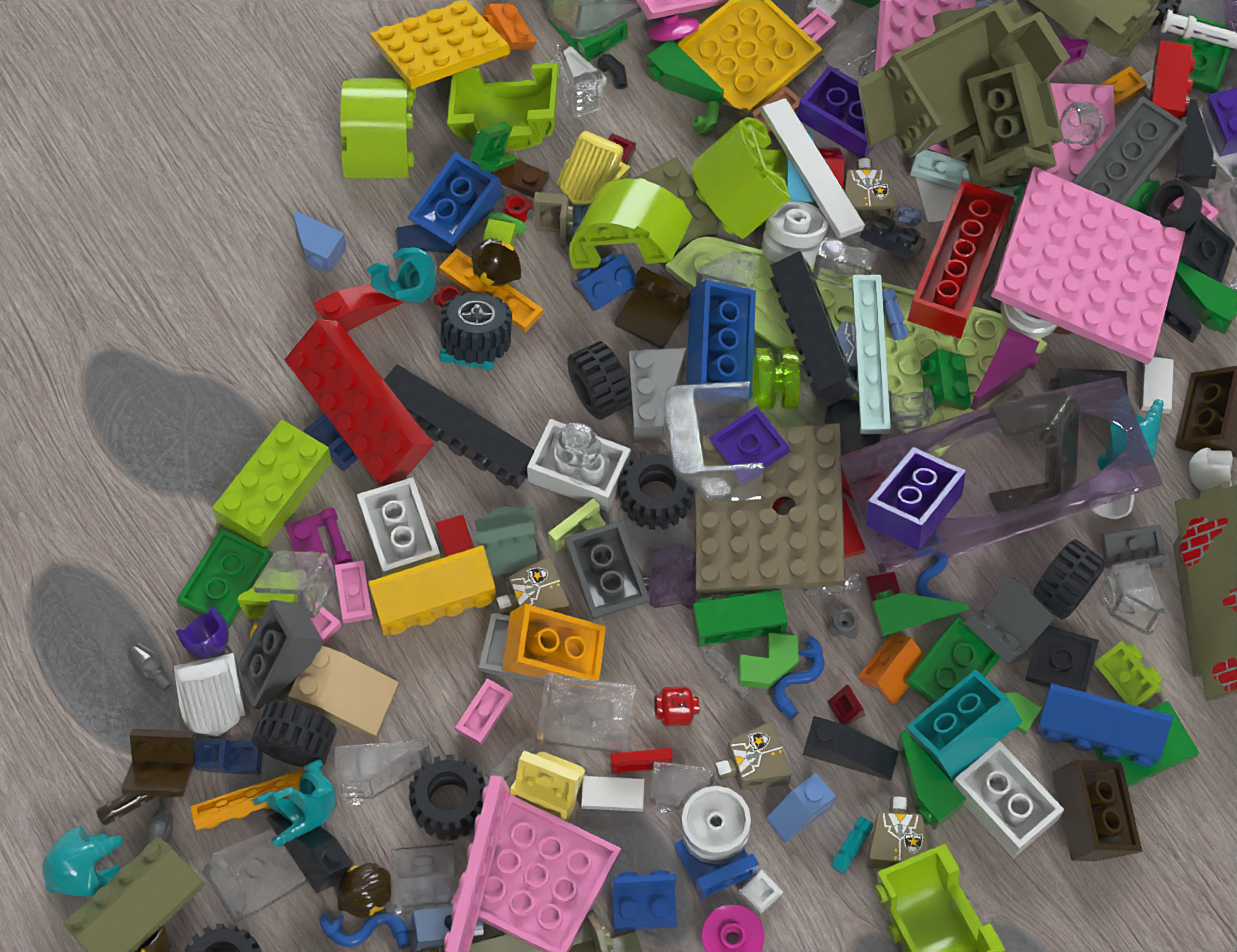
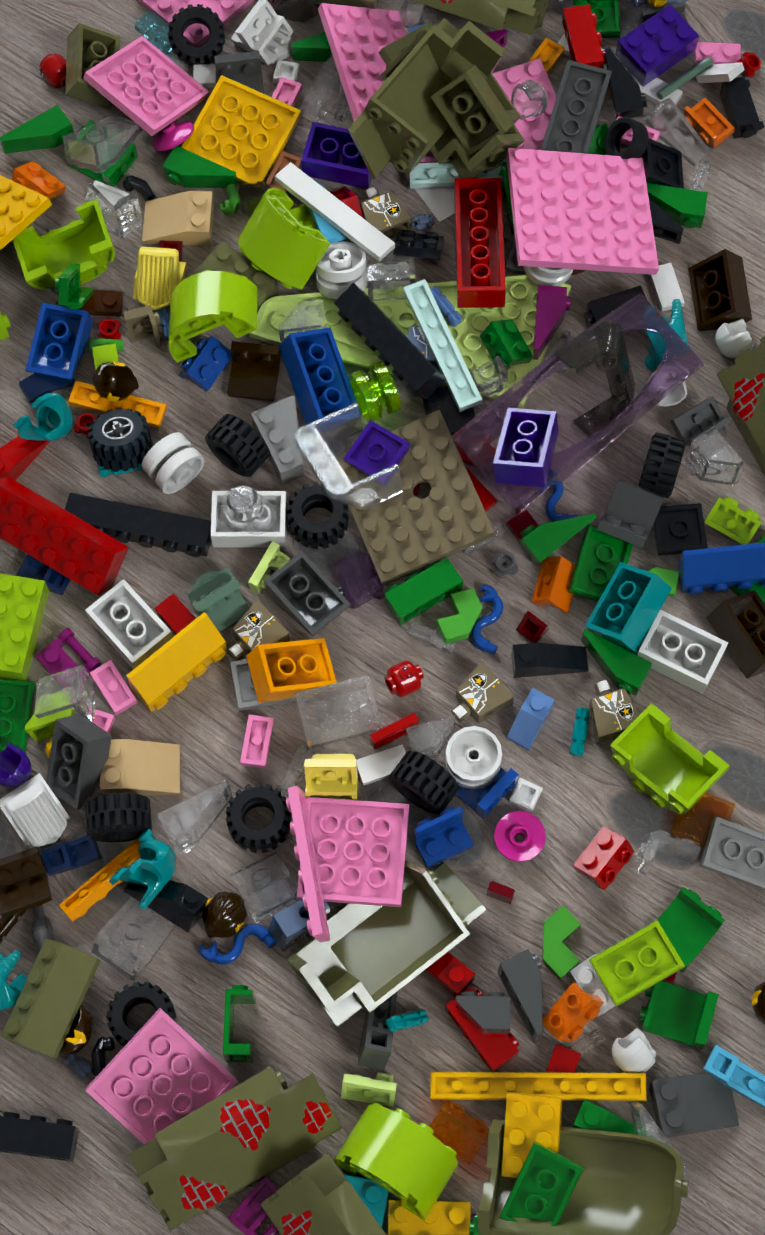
camera: 20 degrees left, 5 degrees up
none -> tan slope [142,191,214,246]
none -> white wheel [142,432,205,494]
none -> black tyre [389,750,459,815]

